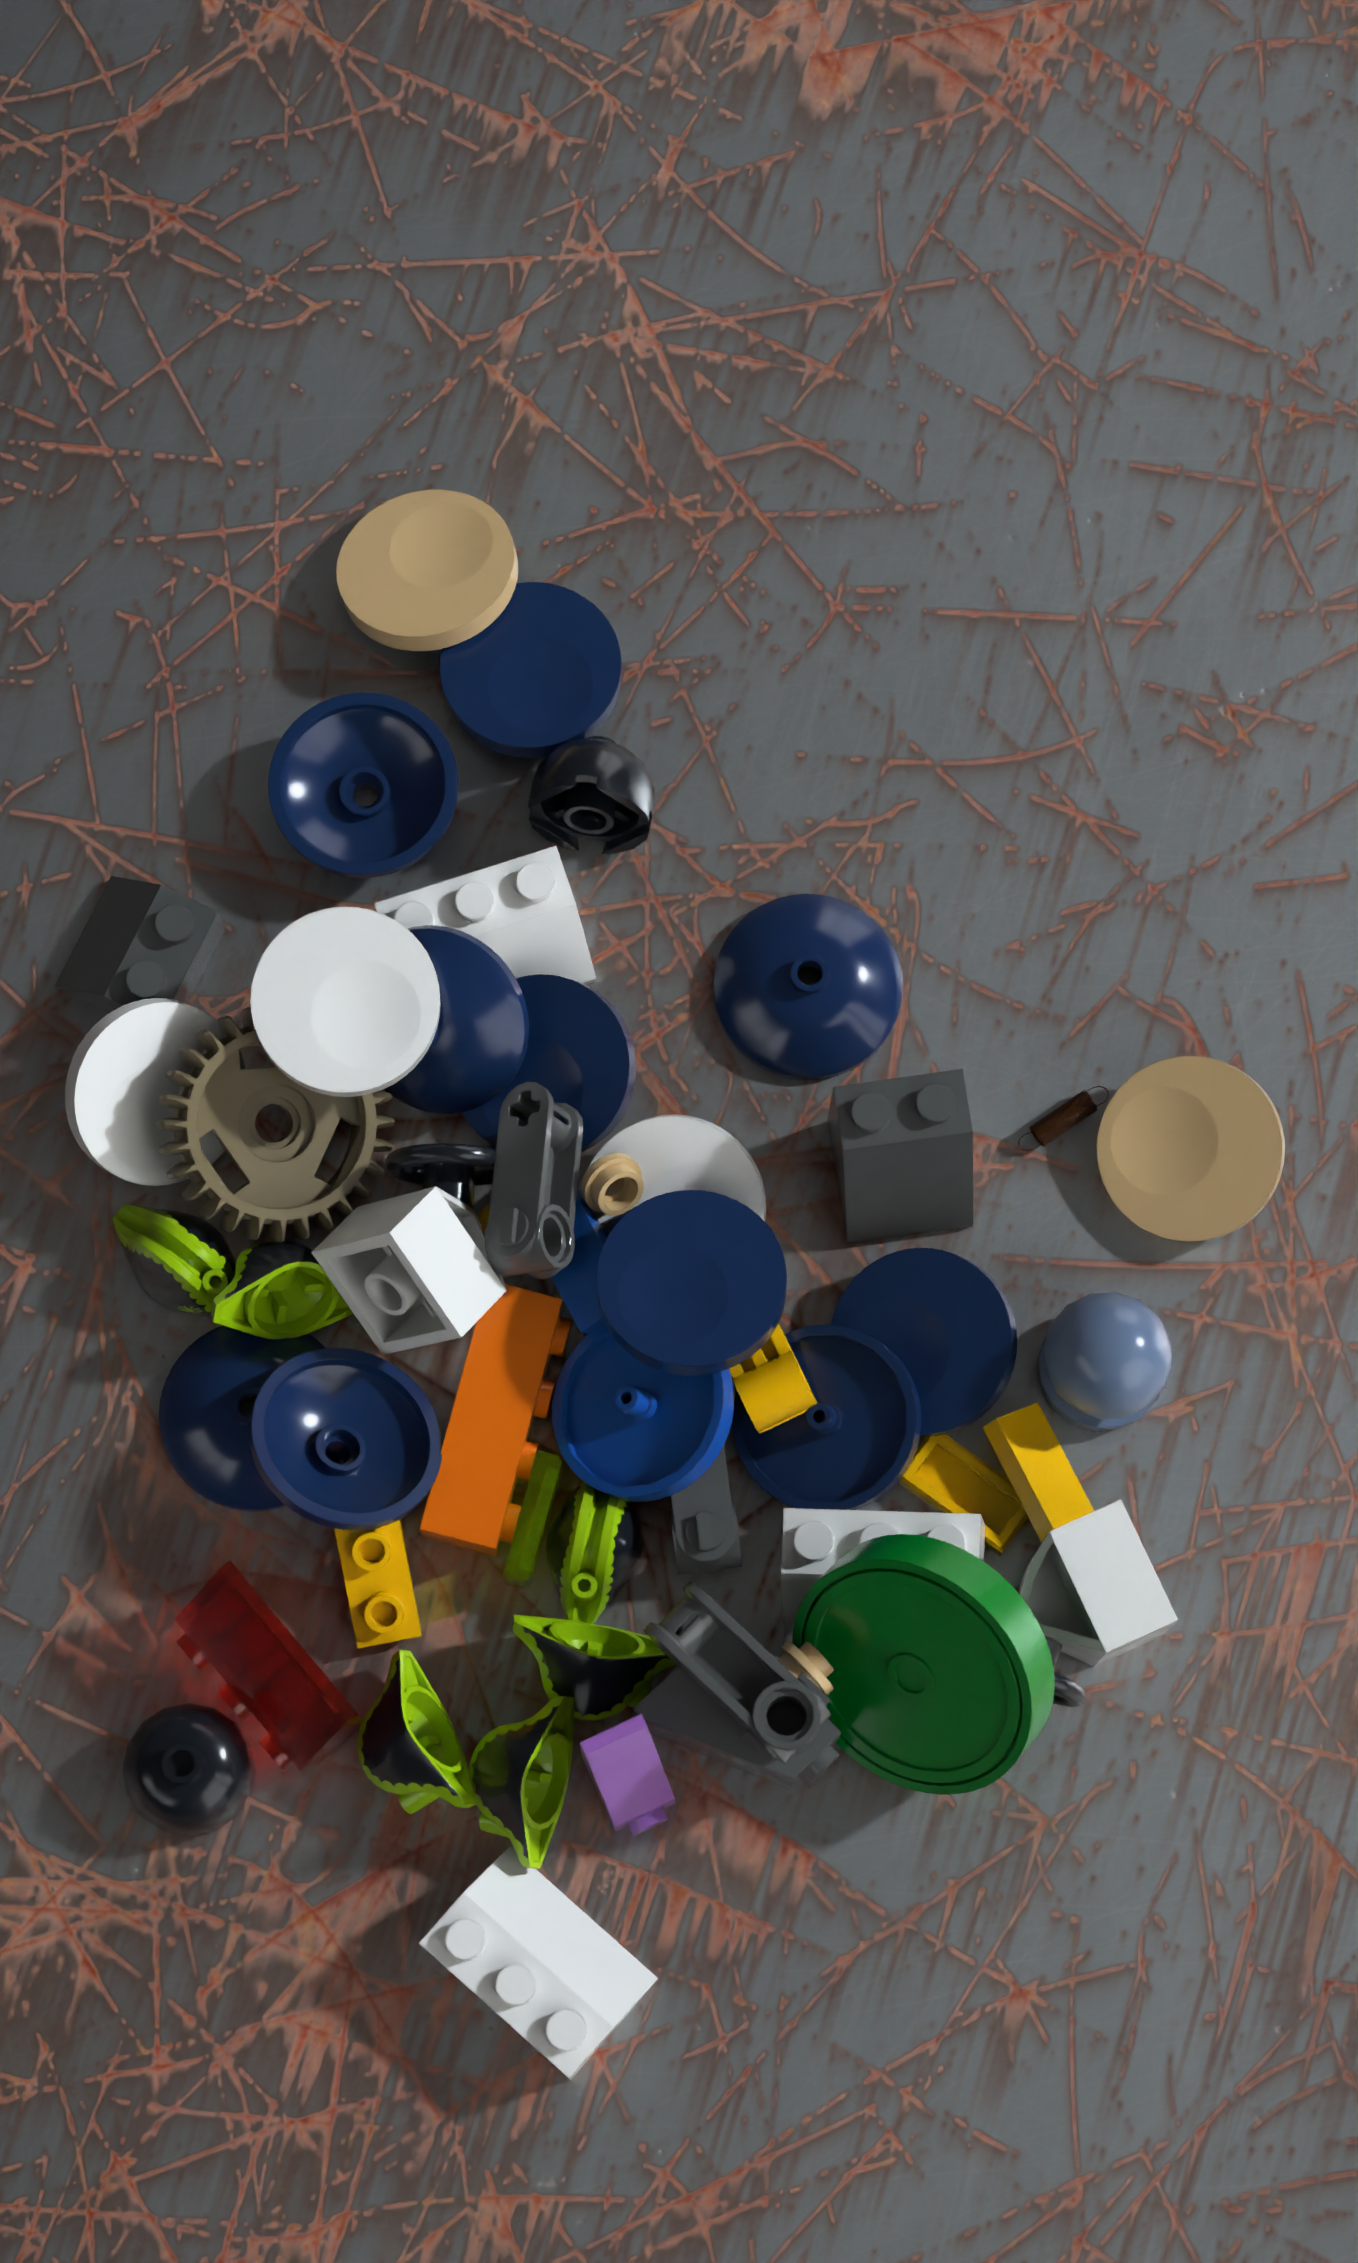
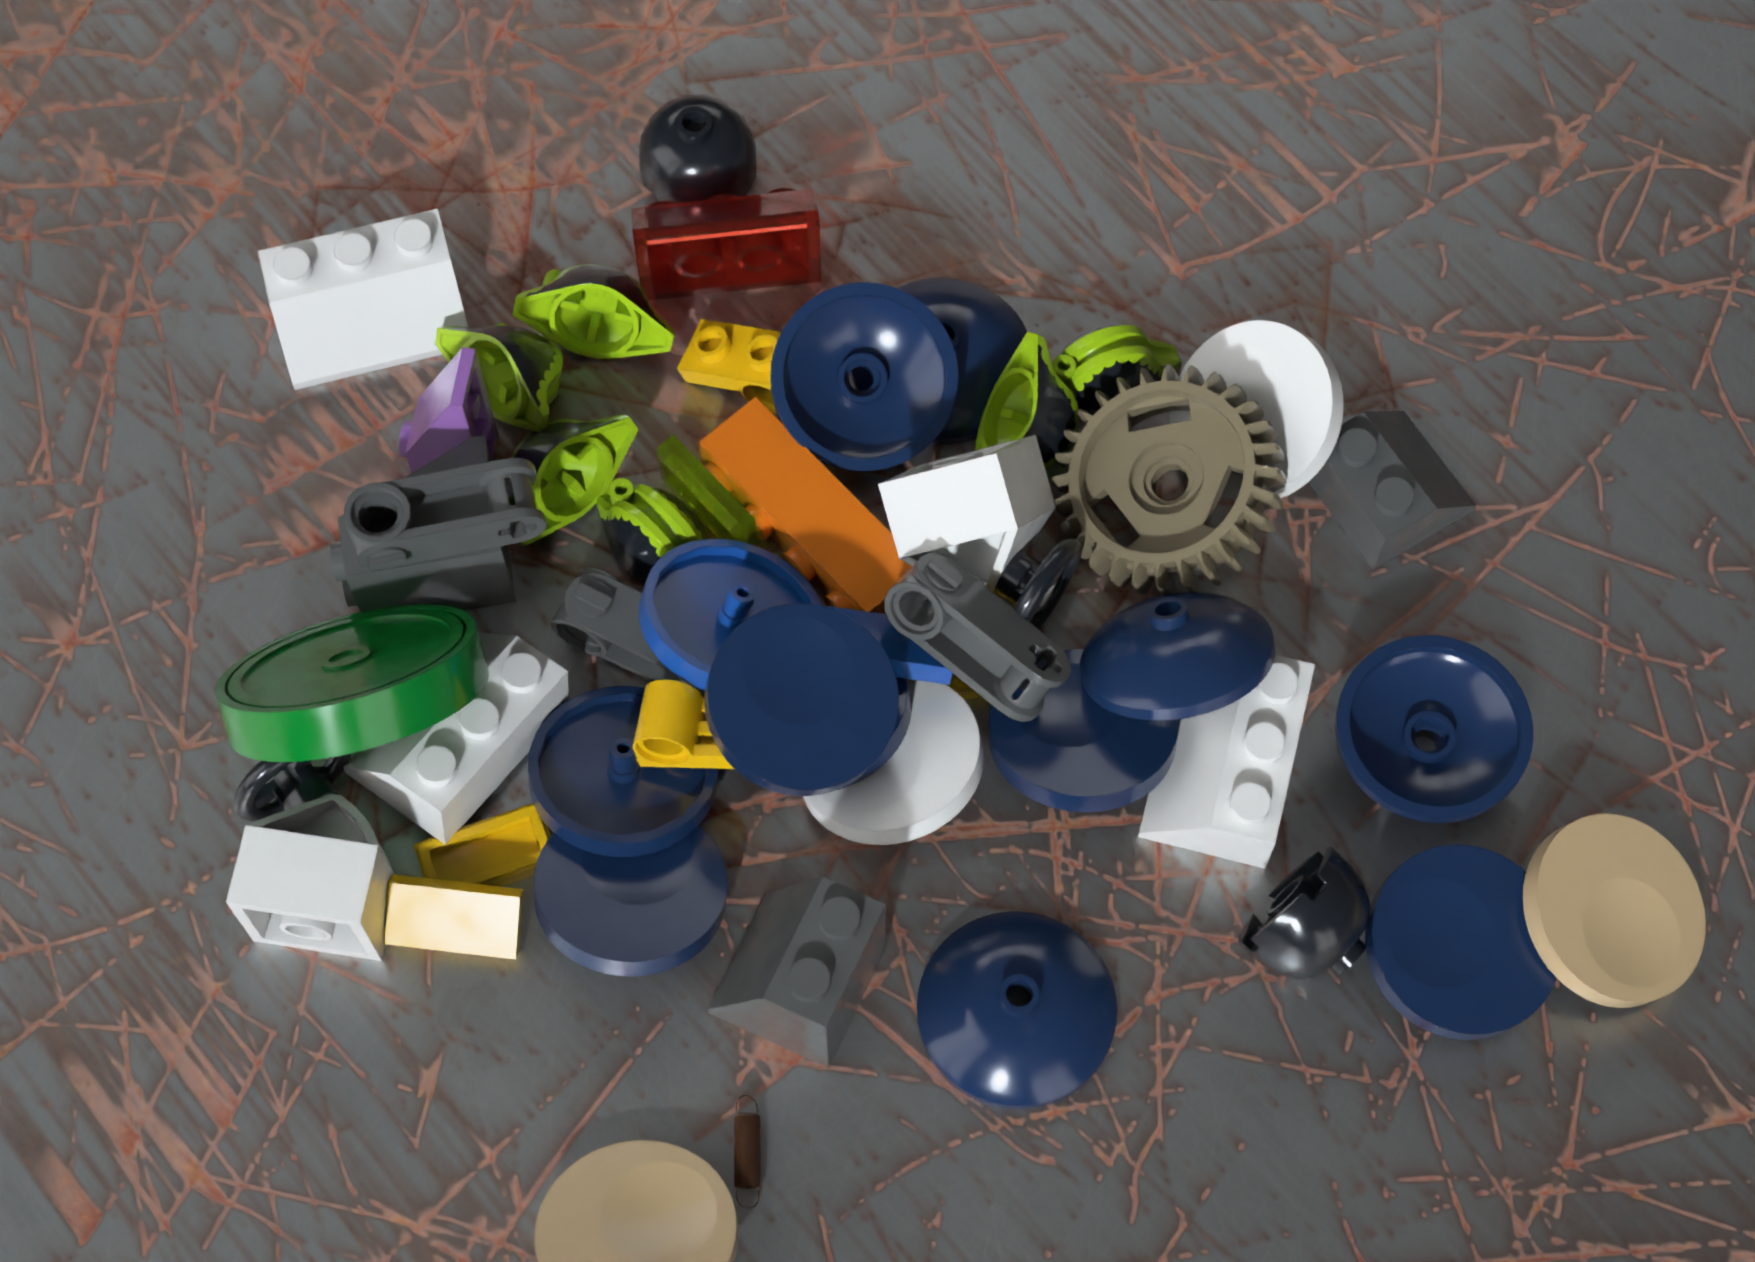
camera: 125 degrees right, 10 degrees down
white piece [250,906,441,1097] -> none
tan plate [580,1153,644,1216] -> none
tan plate [778,1641,834,1695] -> none
sand blue tile [1037,1292,1173,1432] -> none

